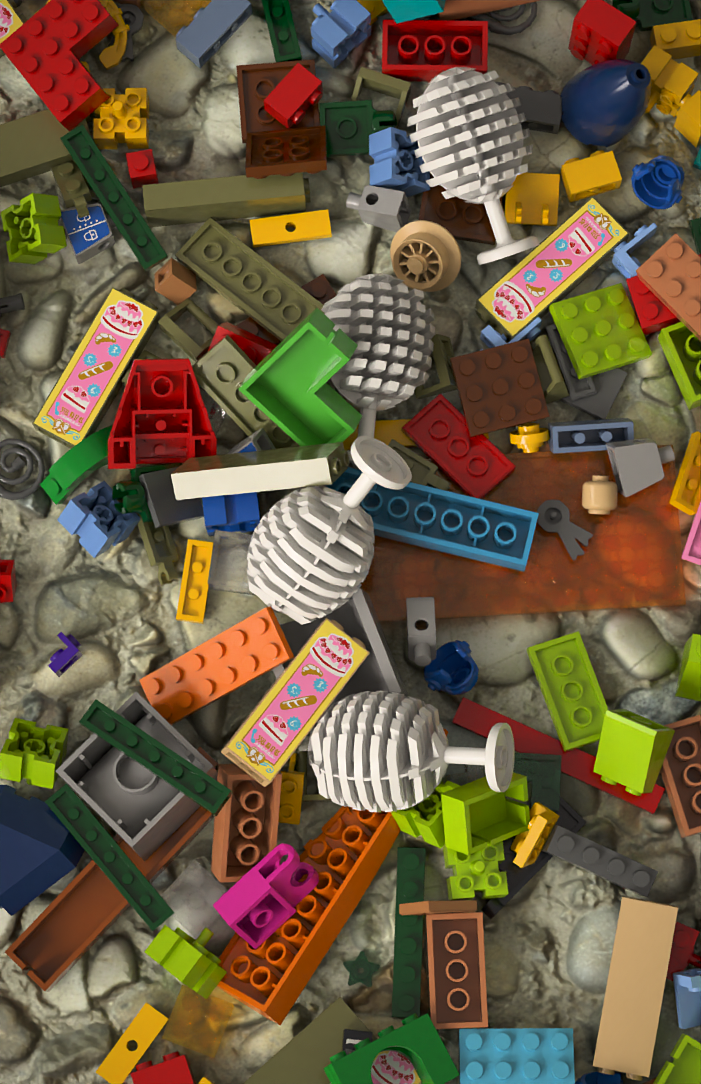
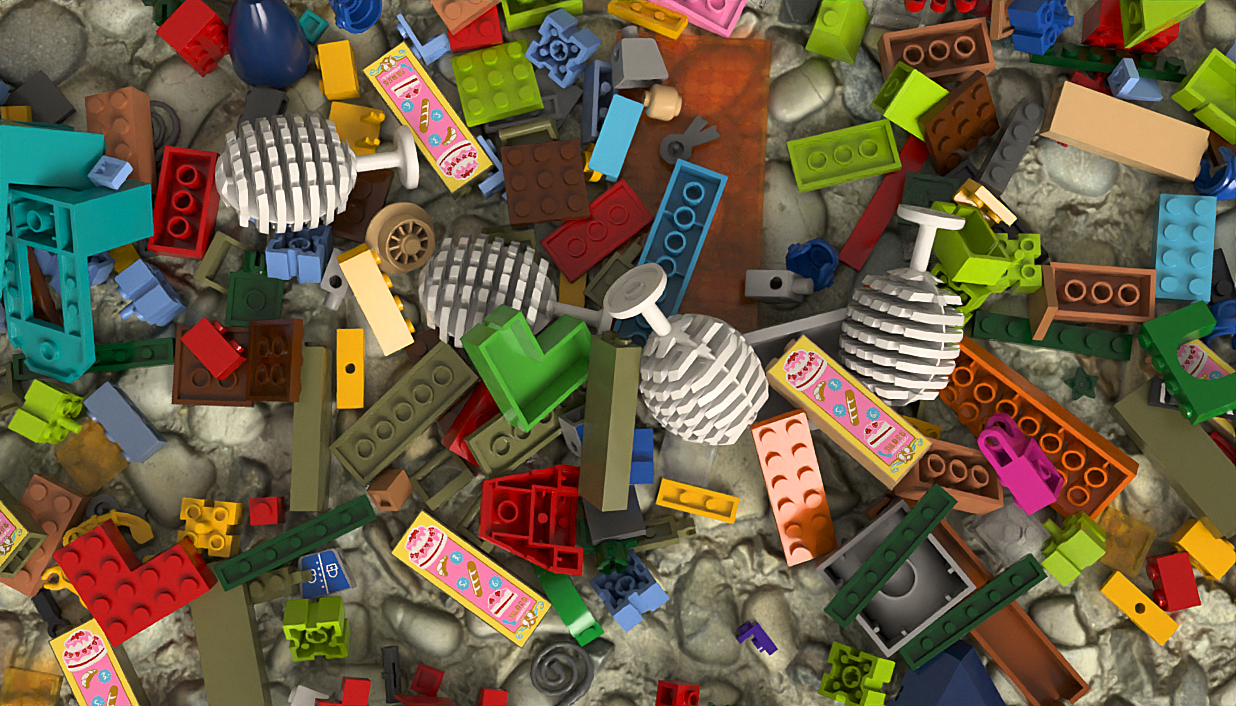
camera: 90 degrees left, 5 degrees up
none -> teal tile [298,8,329,45]
none -> yellow brick [336,243,415,356]
none -> medium blue brick [524,8,602,89]
none -> medium azure panel [588,94,644,183]
none -> reddish brown plate [918,70,1000,177]

